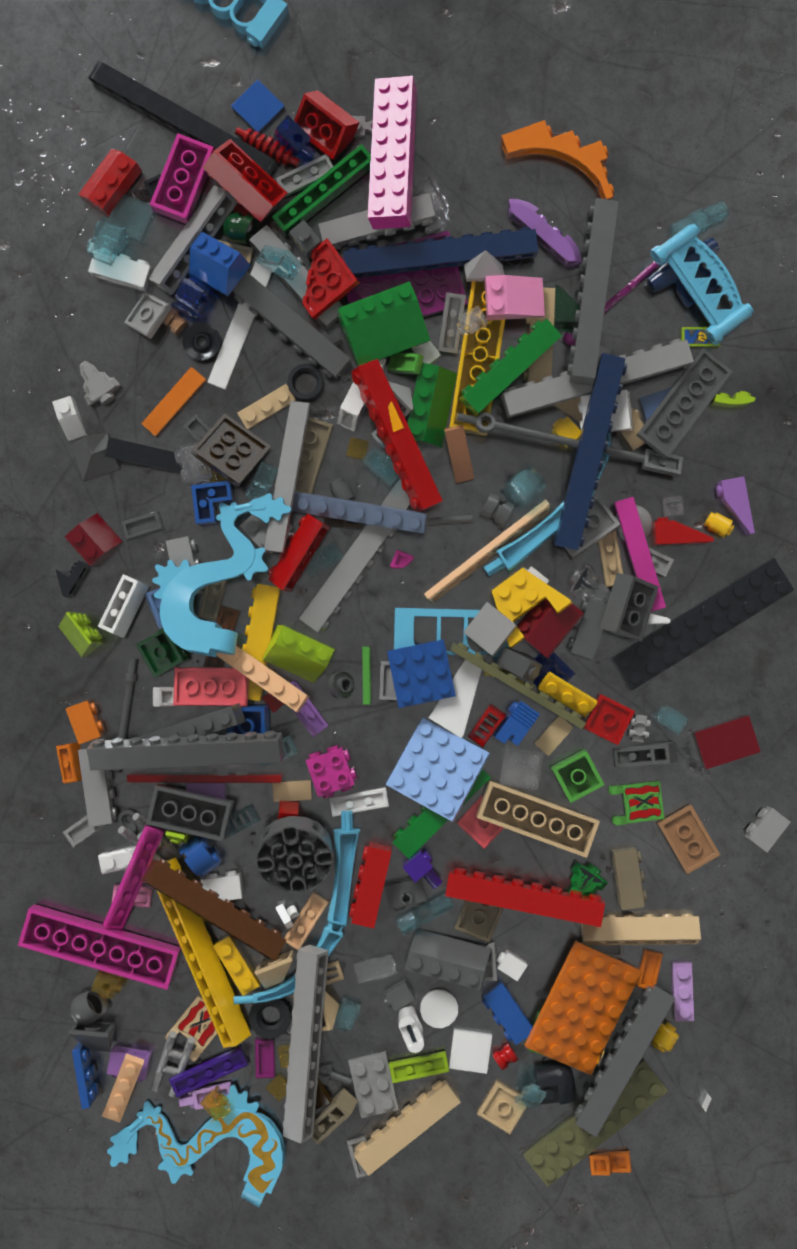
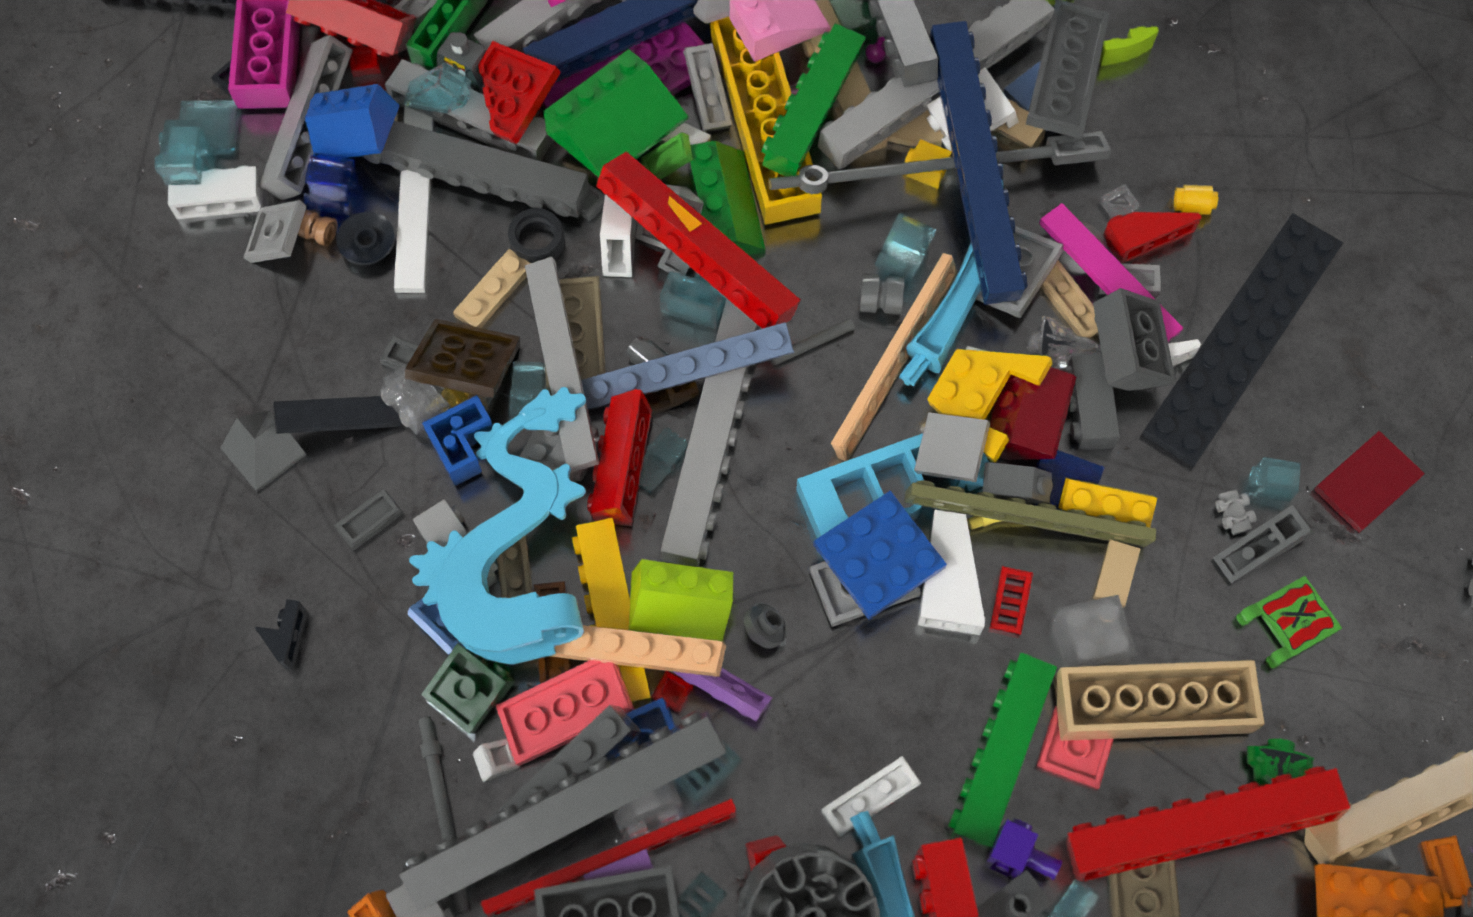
camera: 20 degrees left, 20 degrees down
white slope [52,396,87,441] -> none
lime slope [58,612,104,657] -> none
dark red slope [64,513,123,567] -> none
orange brick [66,700,105,745] -> none
red slope [78,149,142,217] -> none
light grey rock [80,361,121,406] -> none
white brick [98,574,149,638] -> none
orange tile [141,367,206,437] -> none
dark green helmet [223,212,260,245] -> none
tan tile [272,780,312,802] -> none
dark pink brick [306,745,357,799] -> none
clear yellow tile [346,437,369,461] -> none
bright green tile [362,647,371,705] -> none
light blue plate [386,717,490,822] -> none
dark pink tile [390,550,414,569] -> none
nougat tile [444,425,474,483] -> none
clear brick [456,305,488,334] -> none
blue piece [493,700,540,746] -> none
bright green brick [550,749,605,803] -> none
red plate [583,694,635,745] -> none
dark tan brick [611,847,647,910] -> none
medium nougat plate [657,804,720,874] -> none
medium lavender slope [716,476,755,535] -> none

